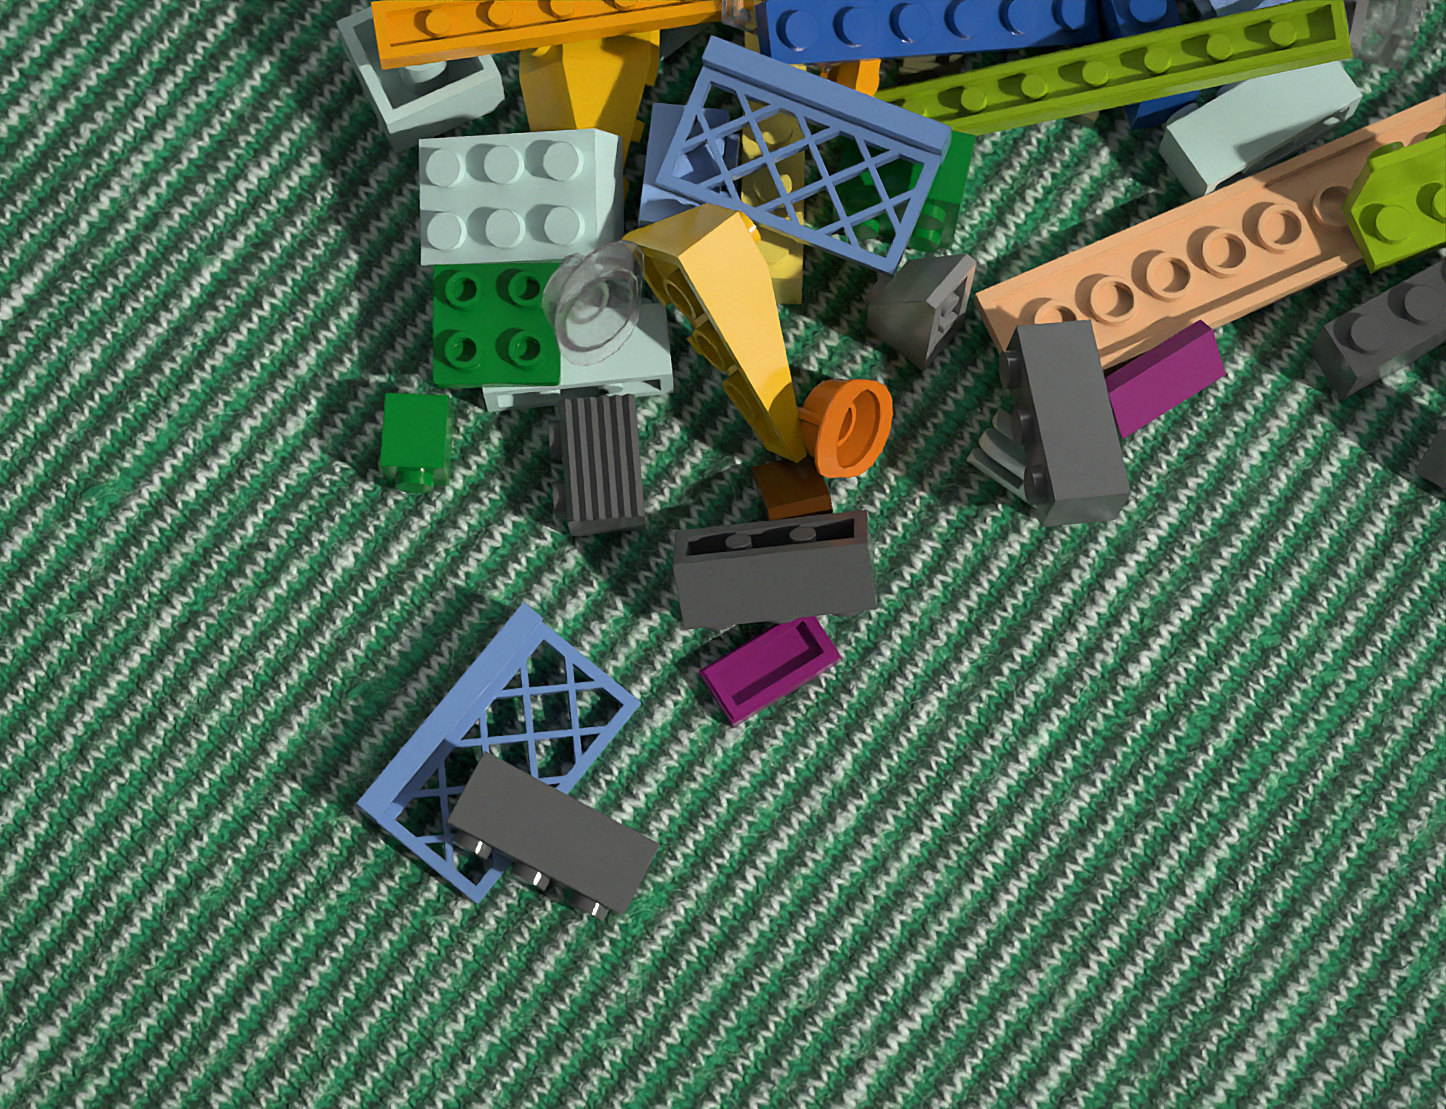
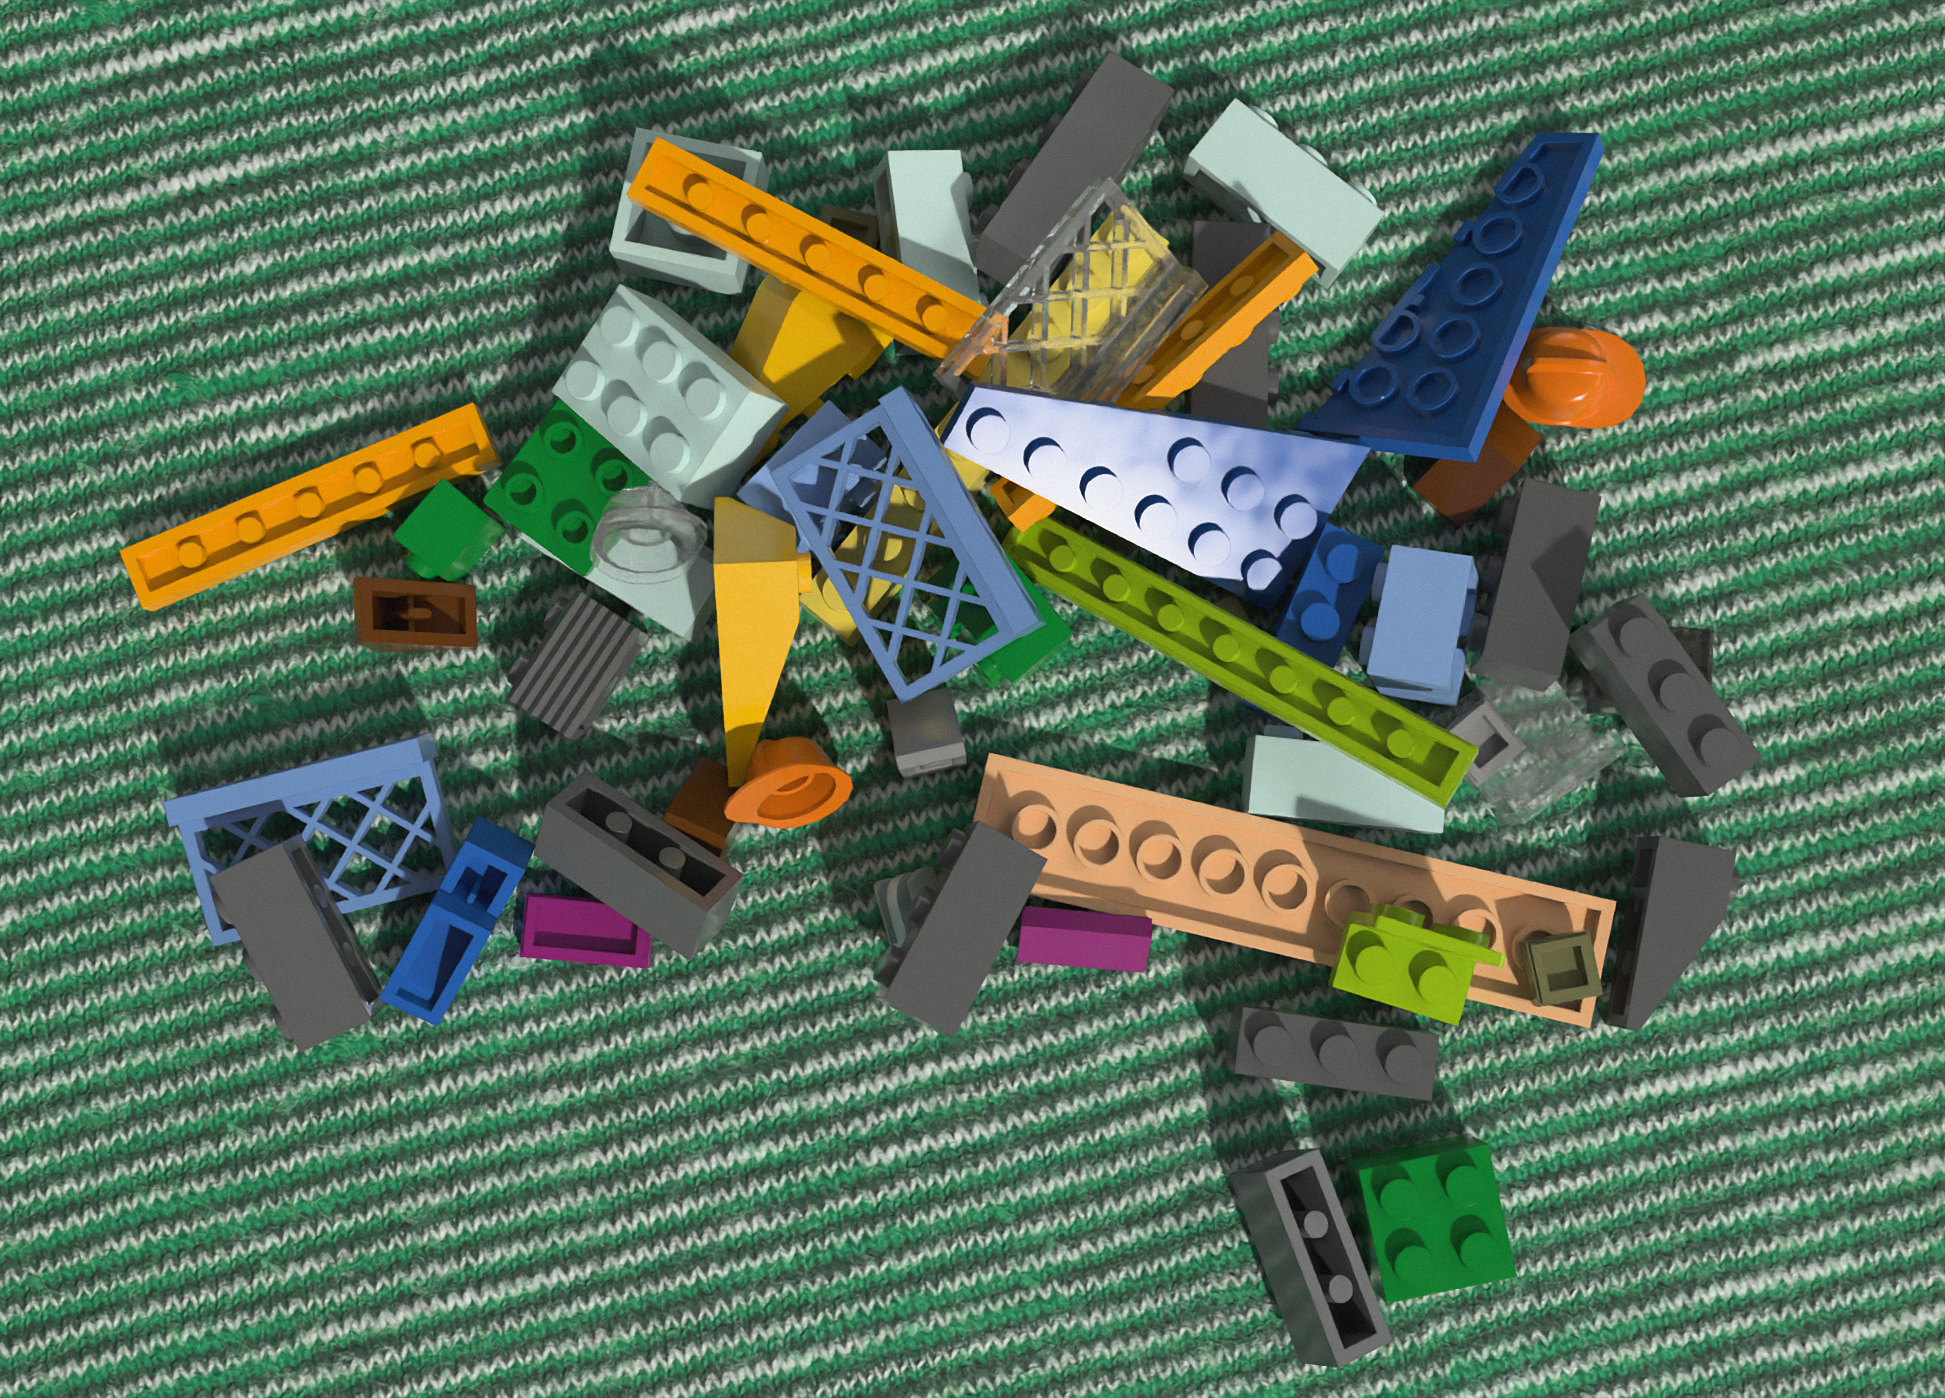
camera: 35 degrees right, 10 degrees up
none -> light orange plate [119,402,503,612]
none -> reddish brown slope [353,577,477,653]
none -> blue slope [378,816,536,1027]

